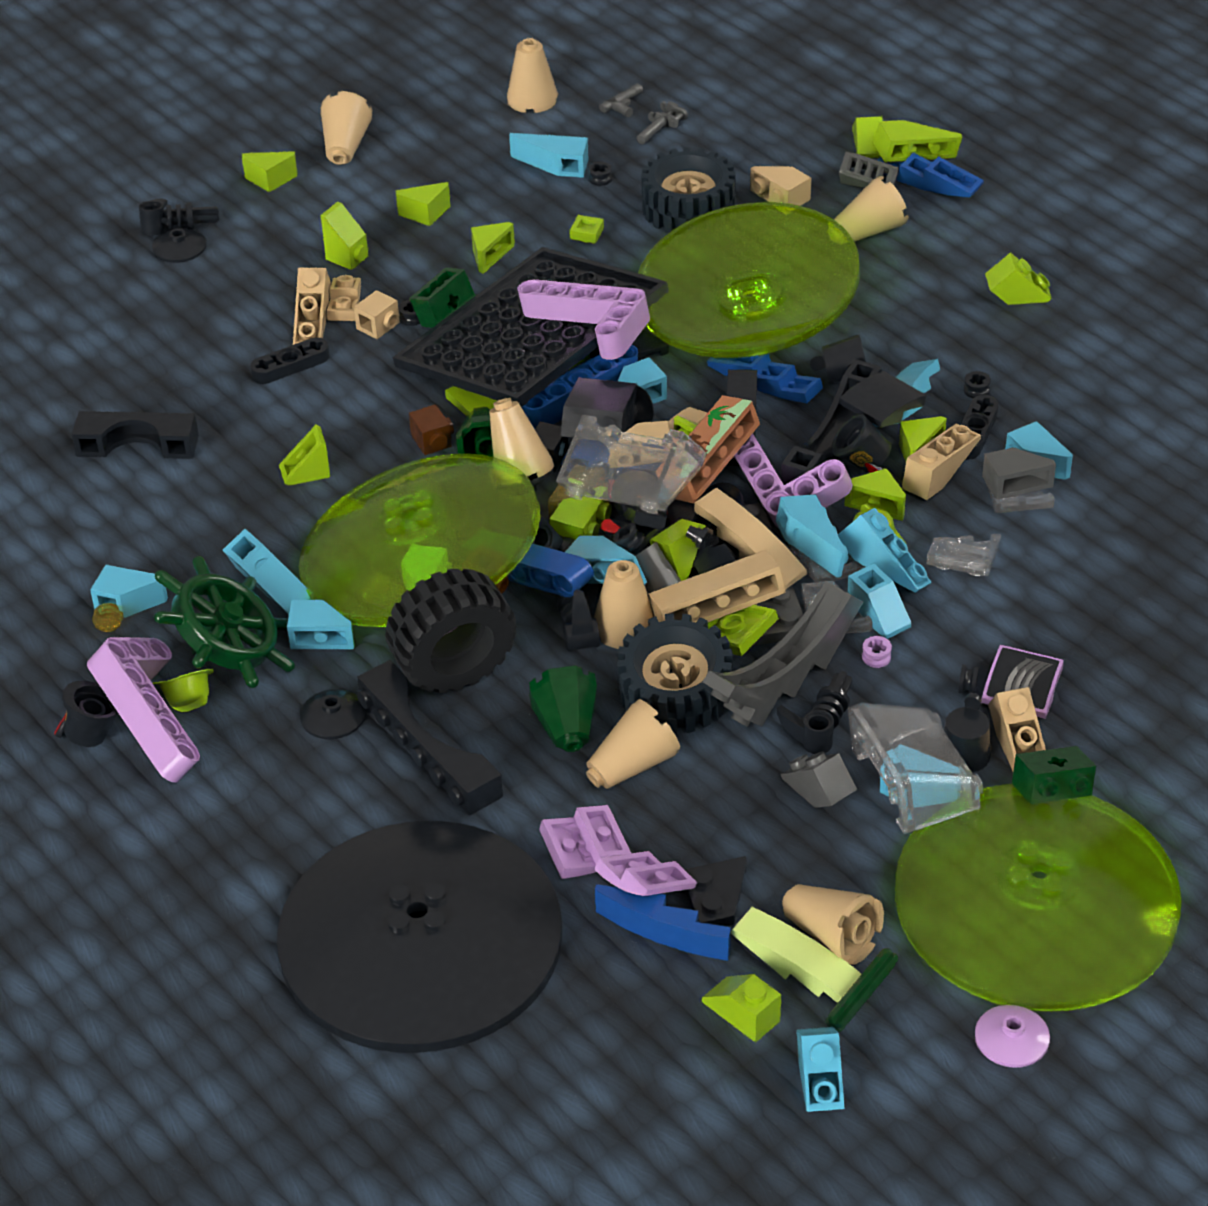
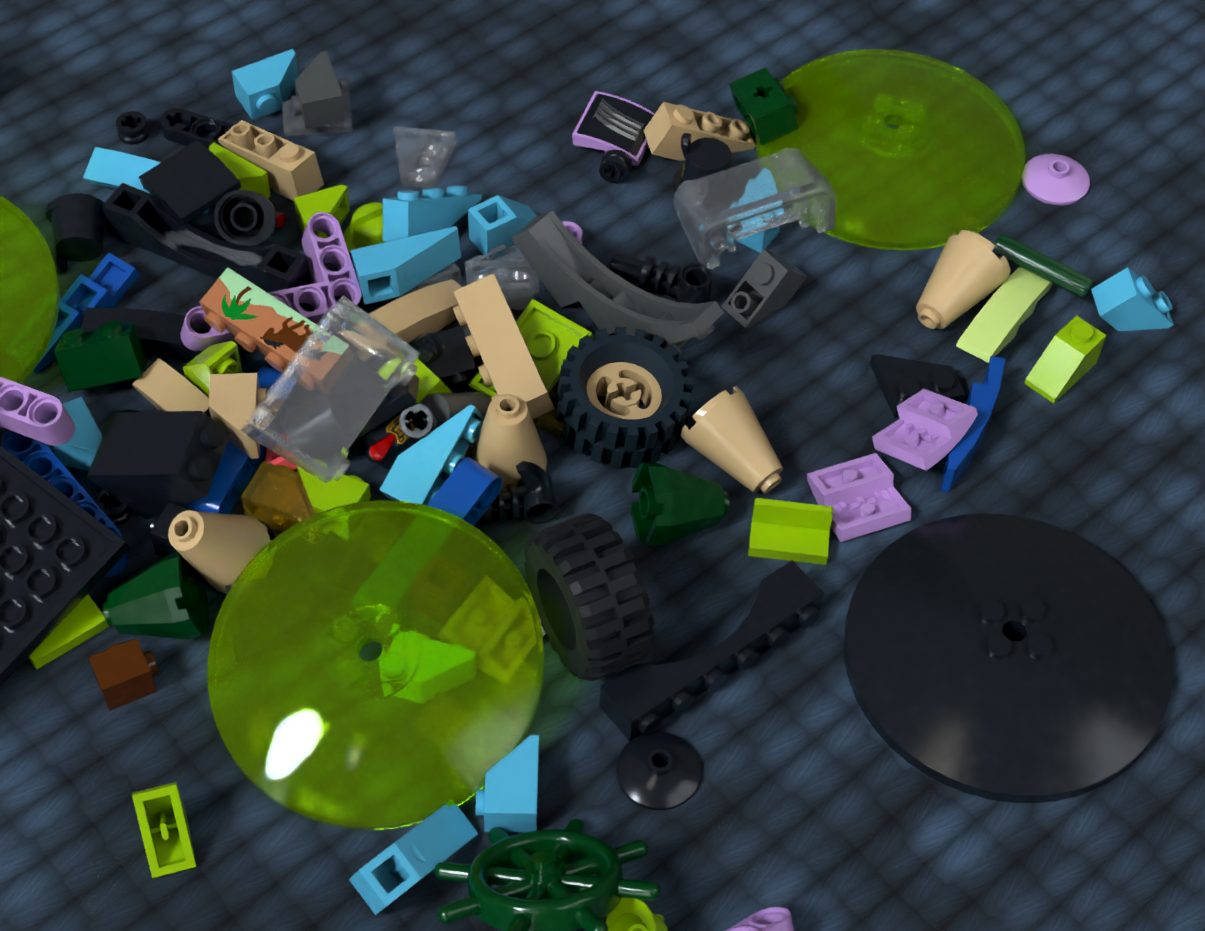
camera: 95 degrees left, 10 degrees up
none -> dark green brick [54,321,147,392]
none -> lime panel [748,498,833,565]

